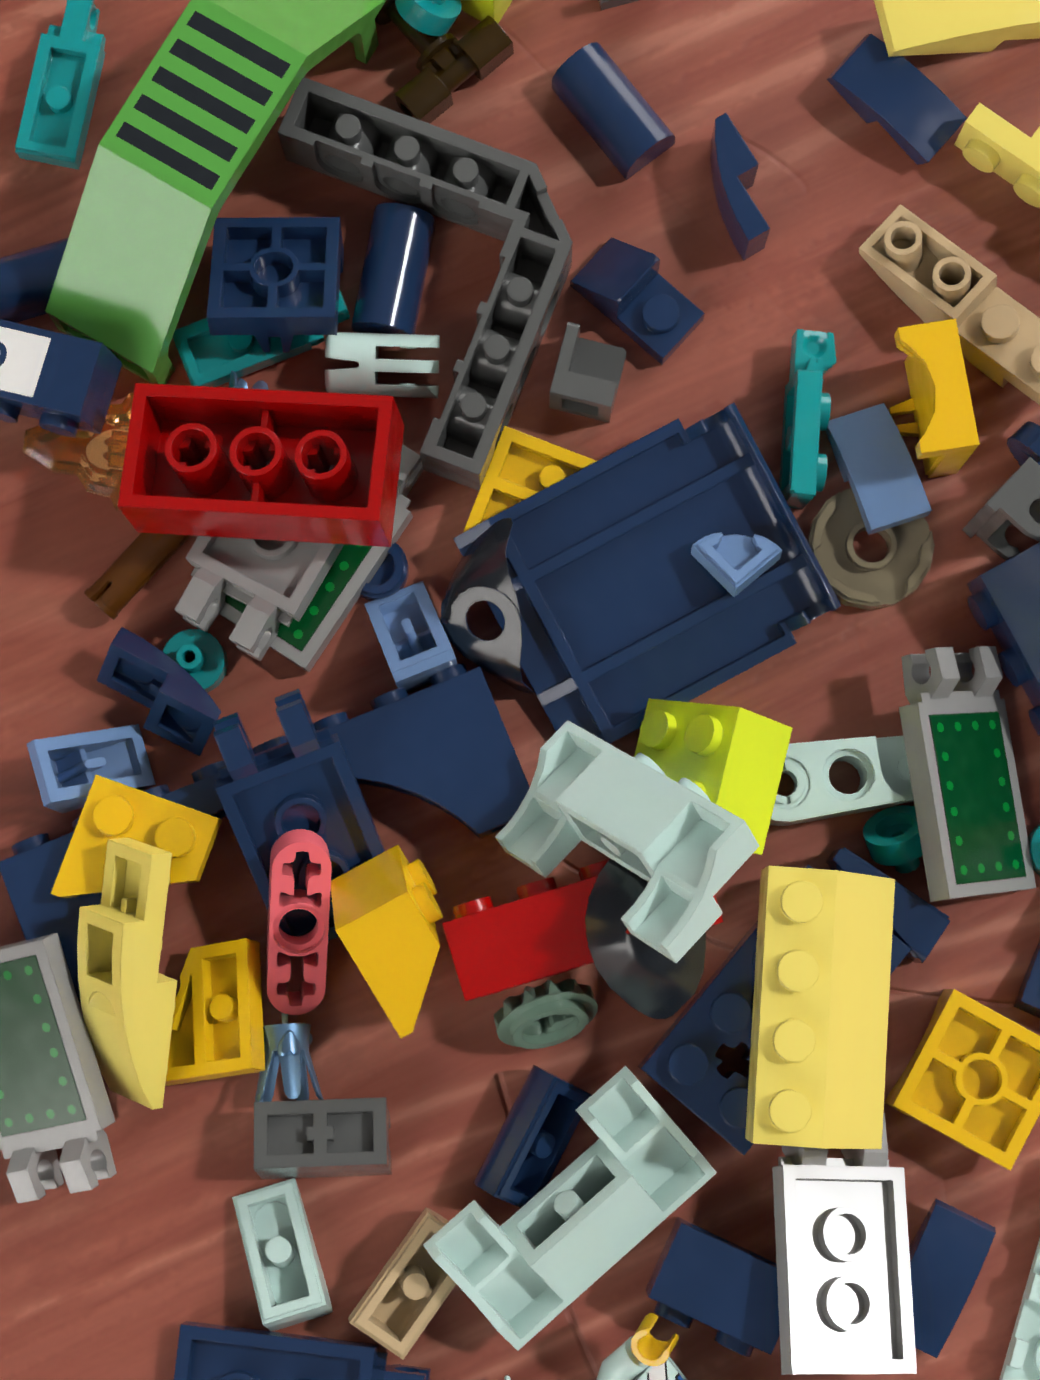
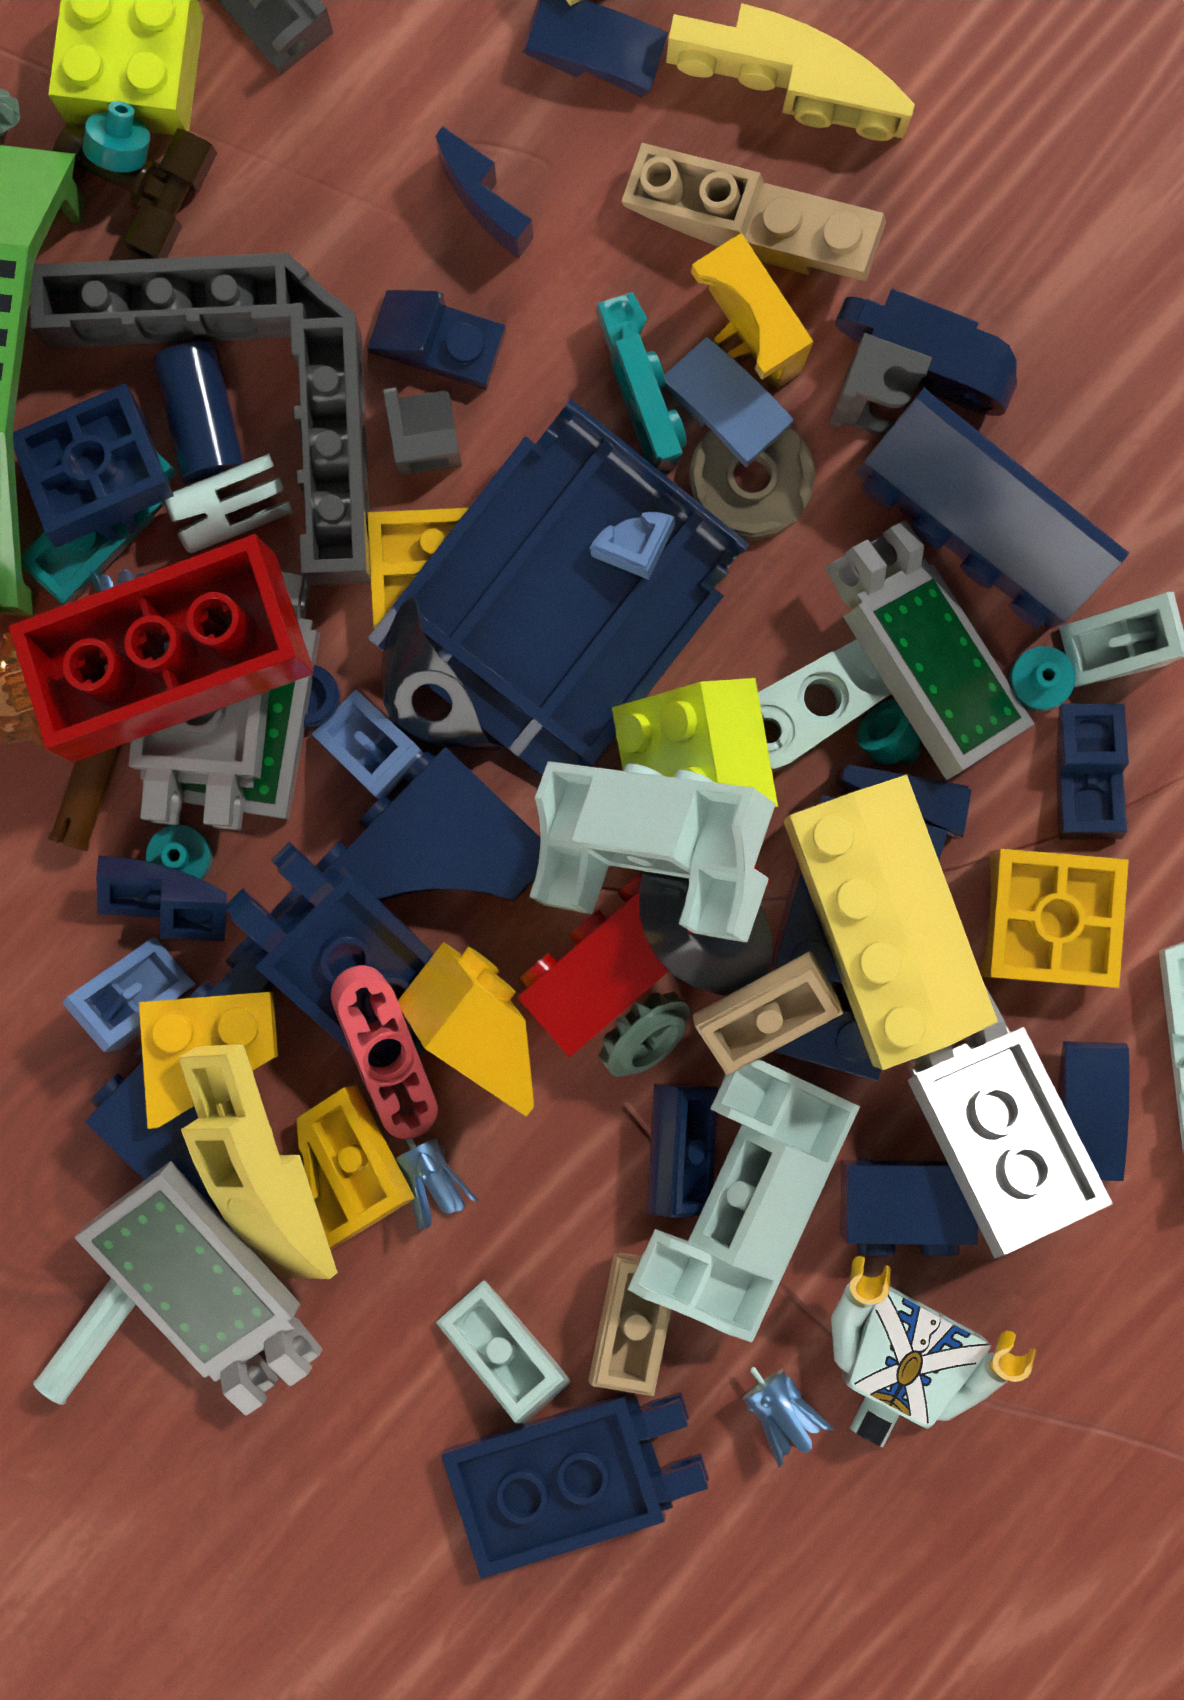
camera: 35 degrees left, 5 degrees up
dark grey hinge [254,1097,392,1179] -> none
dark blue brick [552,42,675,180] -> none
none -> tan brick [693,951,843,1075]

